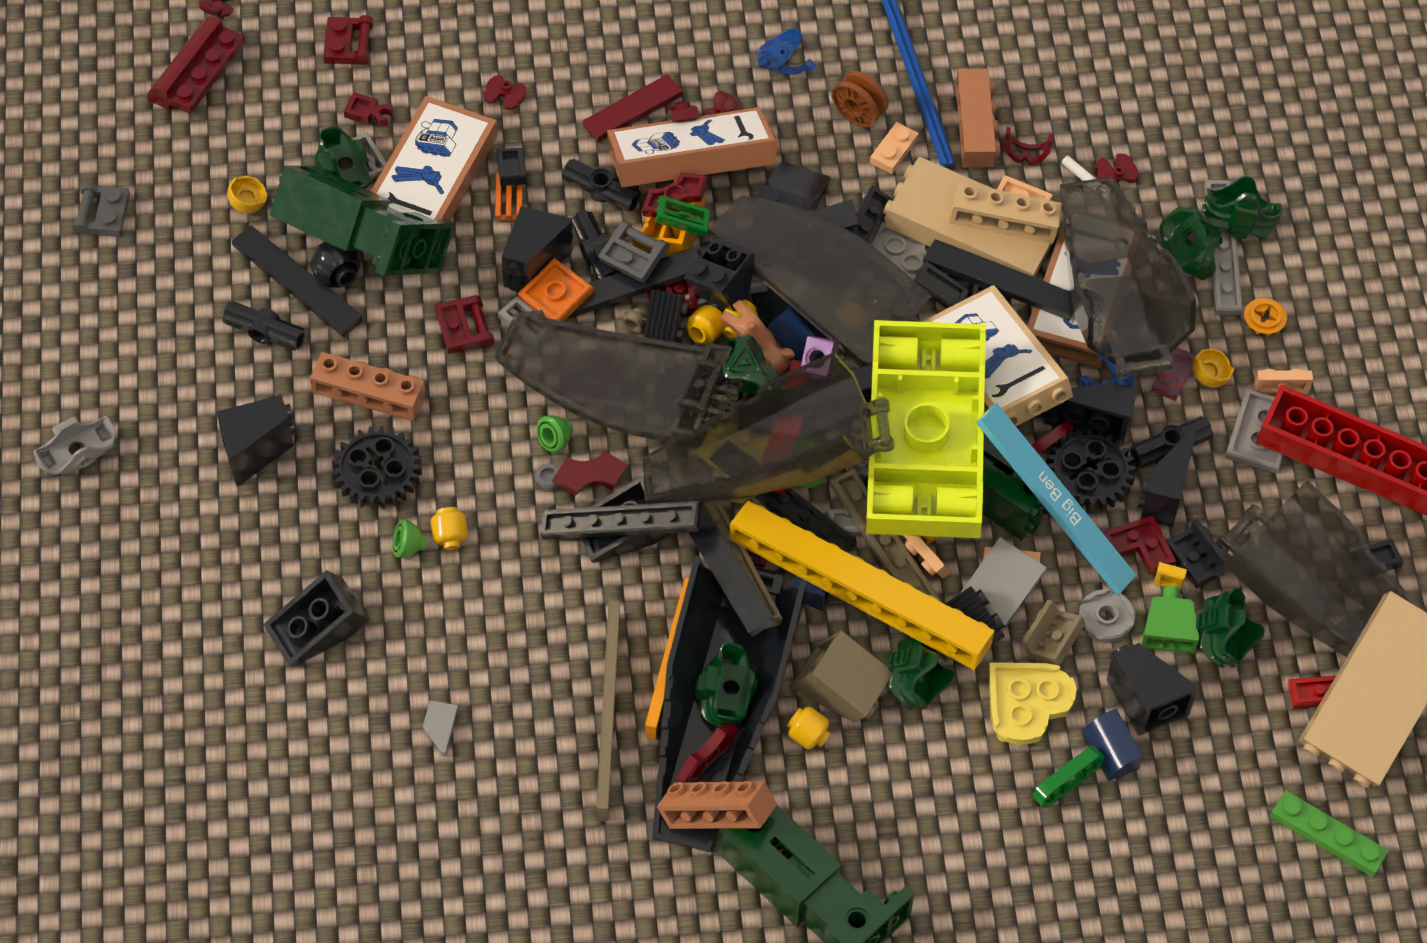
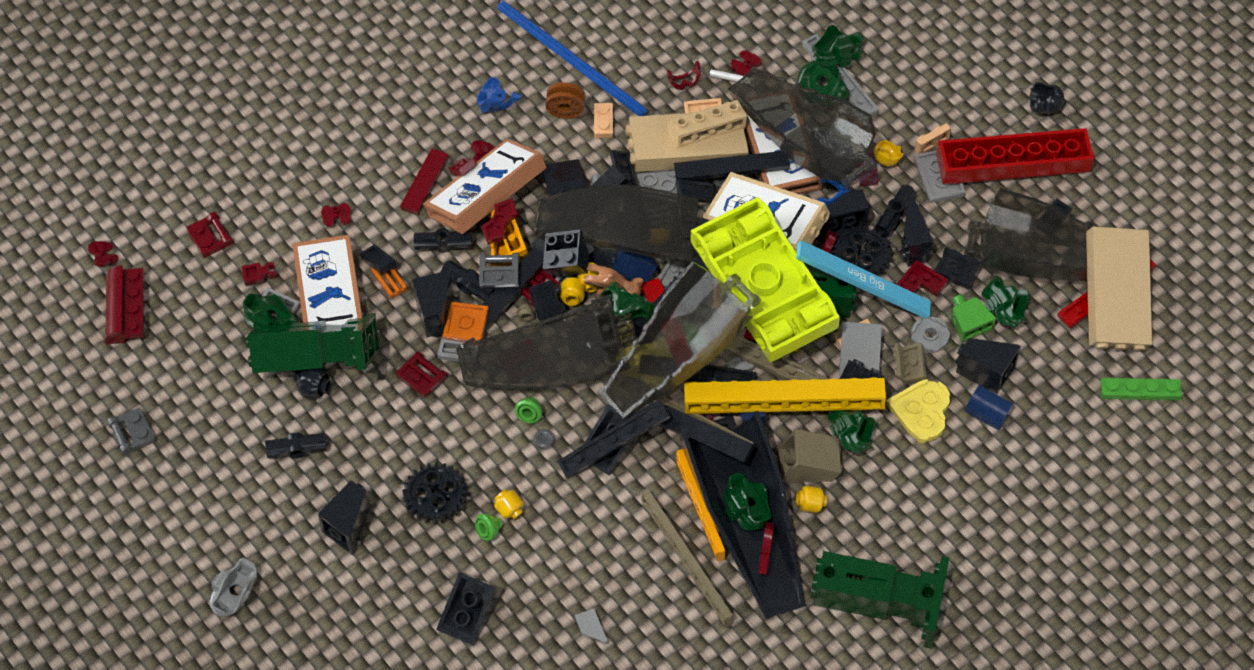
camera: 30 degrees left, 0 degrees up
yellow hair [227,176,268,214] -> none
black tile [232,225,363,337] -> none
nougat brick [310,352,426,421] -> none
dark red tile [552,451,628,496] -> none
green tile [655,196,710,236] -> none
nougat brick [657,781,777,829] -> none
medium lavender brick [800,336,839,378] -> none
light nougat plate [903,535,951,579] -> none
nougat brick [956,69,1000,168] -> none
green beam [1032,746,1105,808] -> none
yellow tile [1154,562,1187,591] -> none
light orange gear [1243,298,1287,337] -> none

